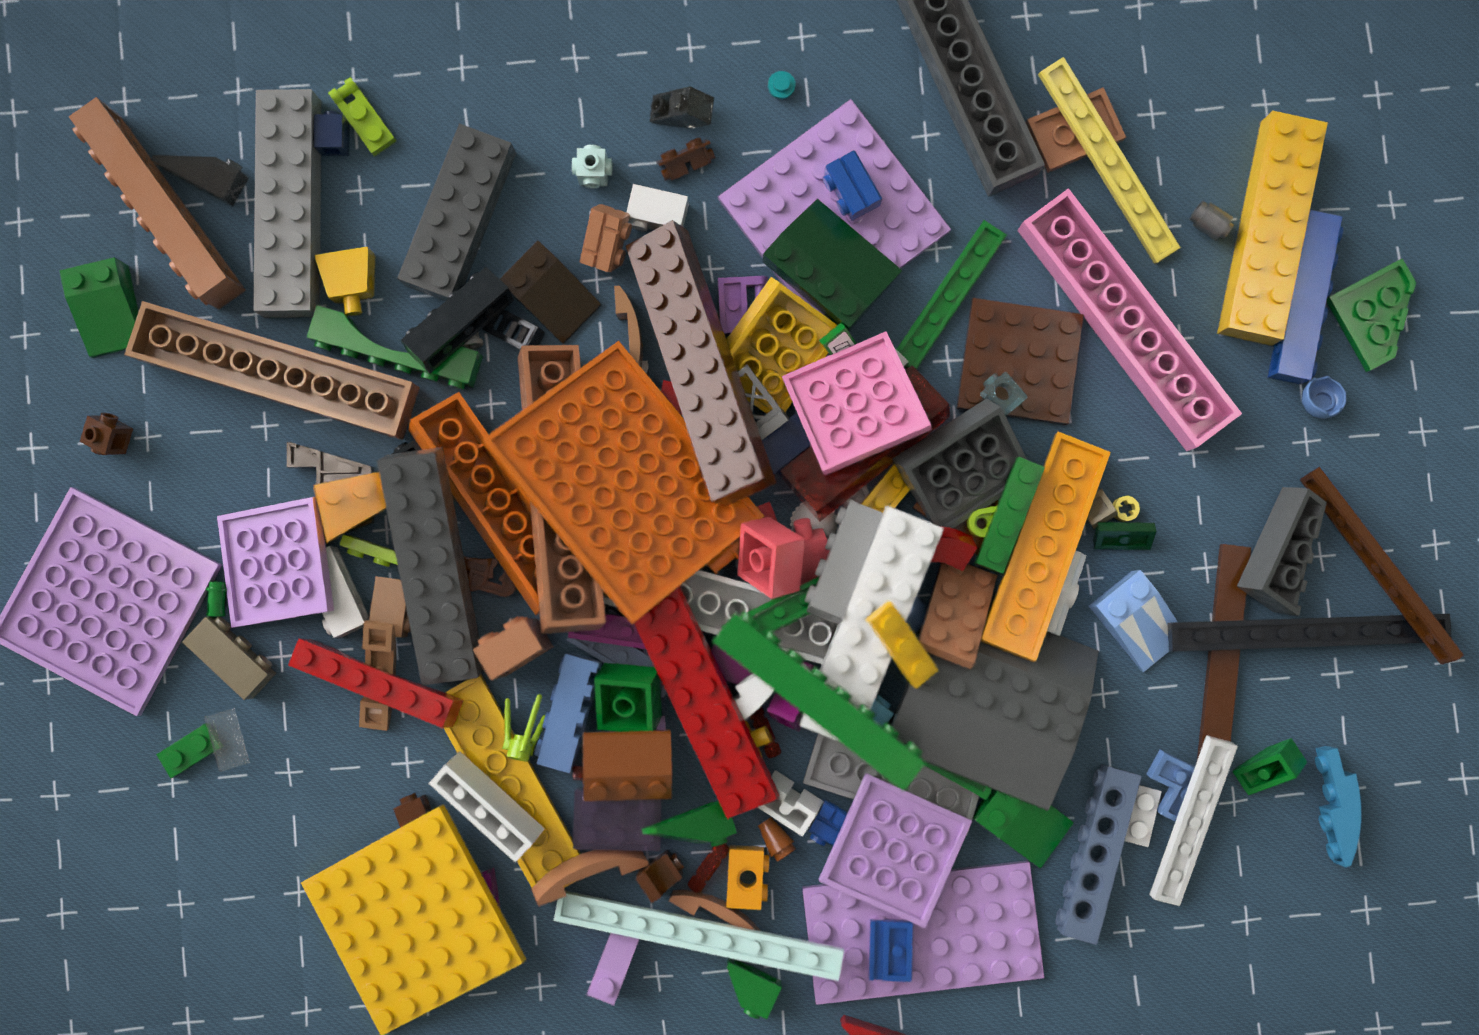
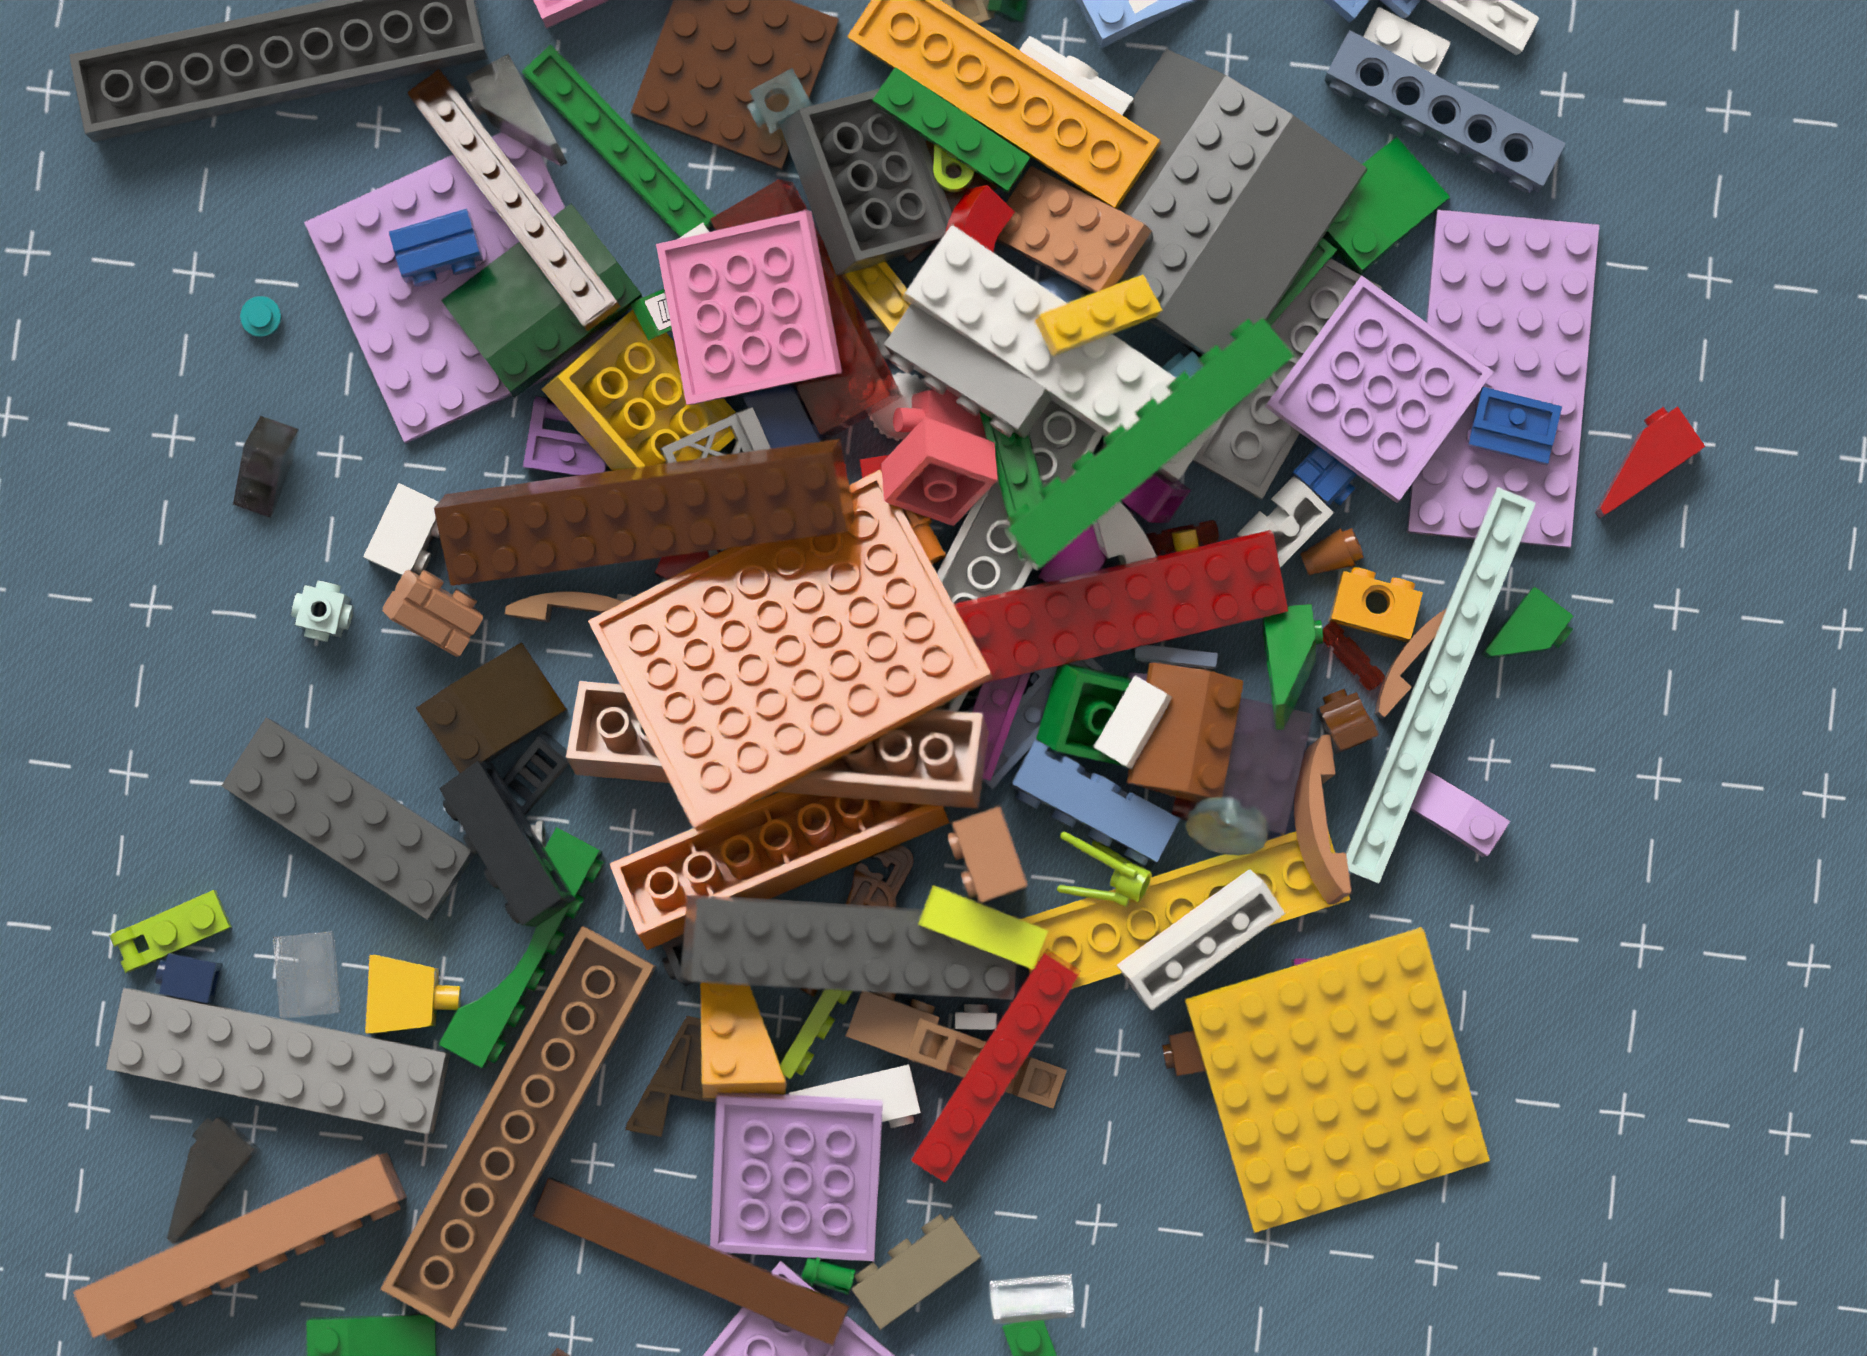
camera: 75 degrees left, 0 degrees up
reddish brown hinge [656,137,715,181] -> none
none -> clear plate [273,931,341,1019]
none -> tile [407,69,620,331]
none -> clear smoke slope [466,54,568,167]
none -> reddish brown tile [533,1178,850,1346]
none -> neon yellow tile [918,886,1048,969]
none -> light grey plate [955,1004,997,1030]
none -> white tile [1094,676,1172,769]
none -> sand blue tile [1133,645,1218,671]
none -> clear light blue tile [1186,797,1269,855]

